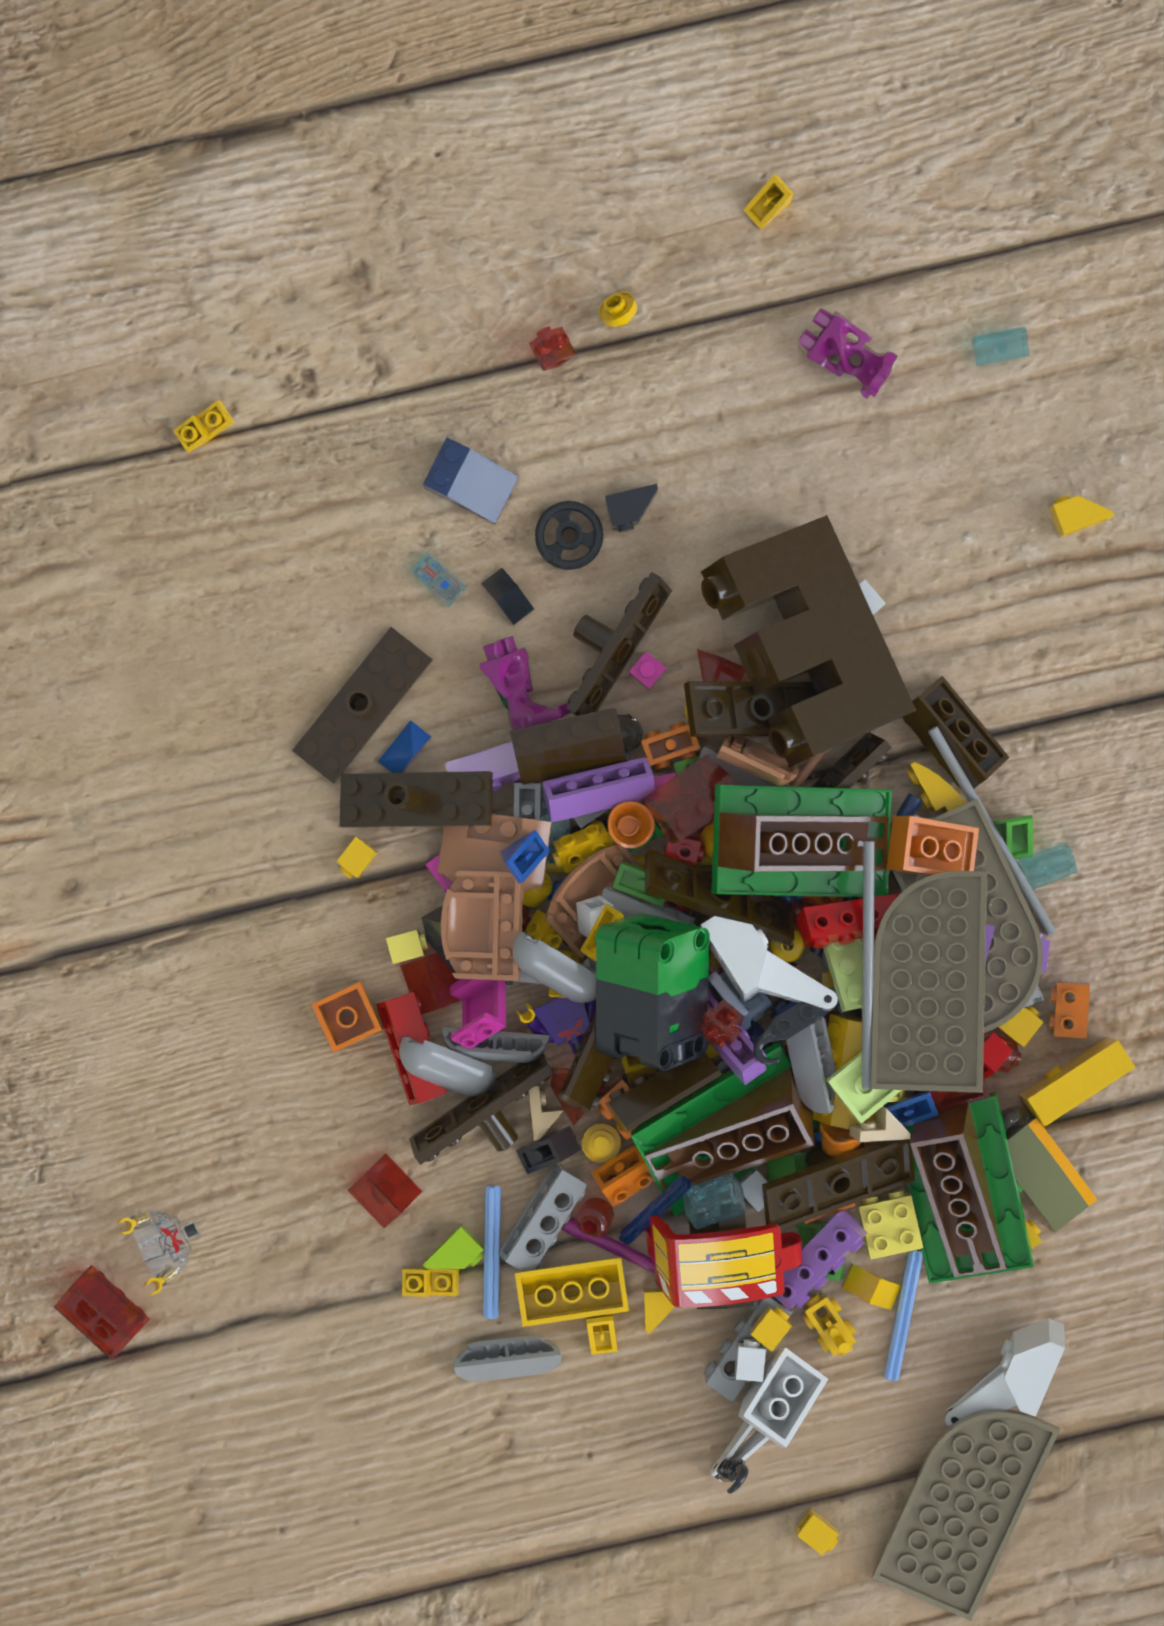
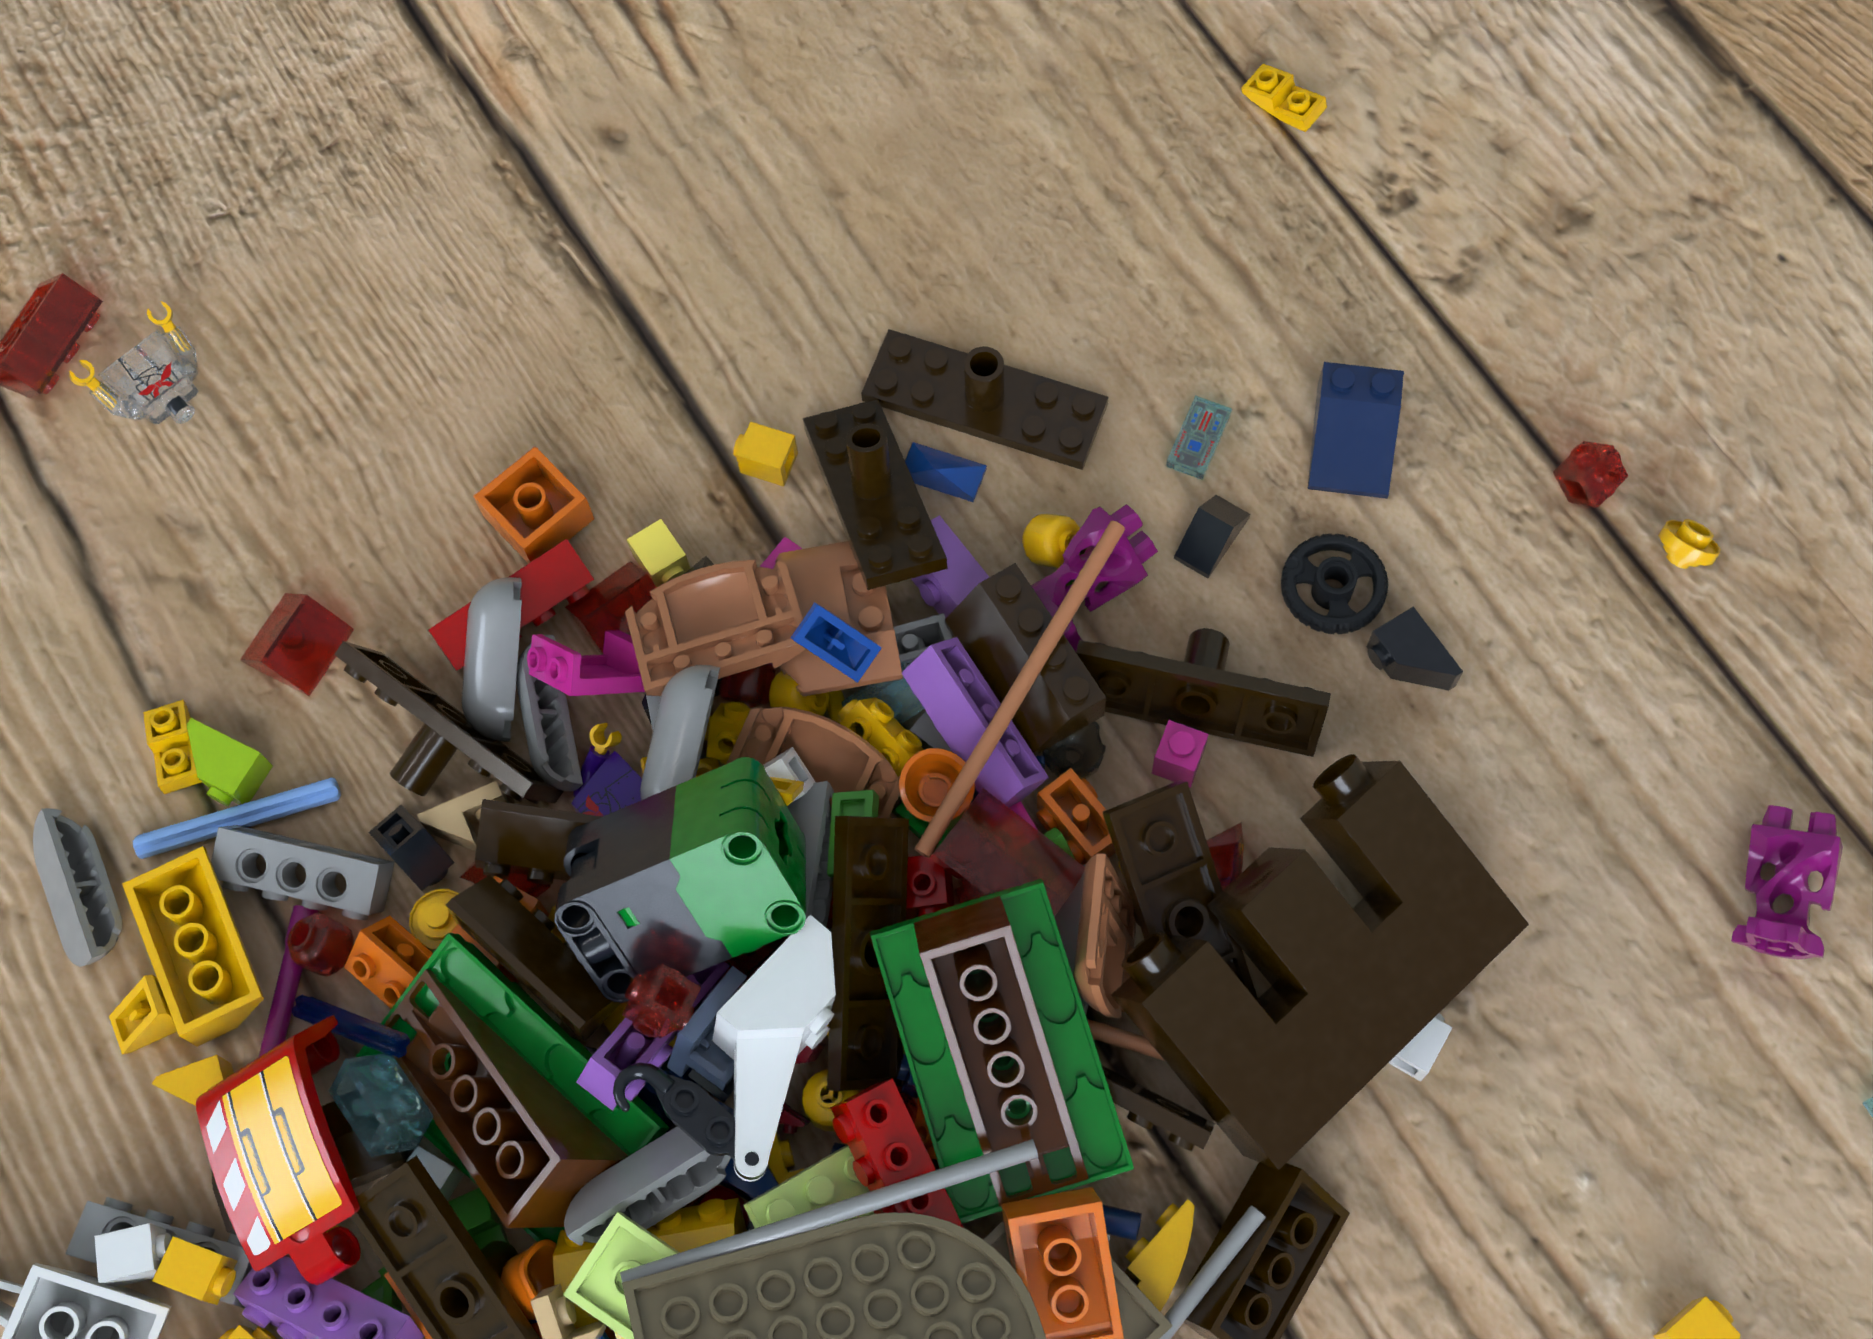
camera: 70 degrees right, 20 degrees down
none -> nougat piece [914,521,1125,858]
none -> yellow head [1022,514,1080,568]

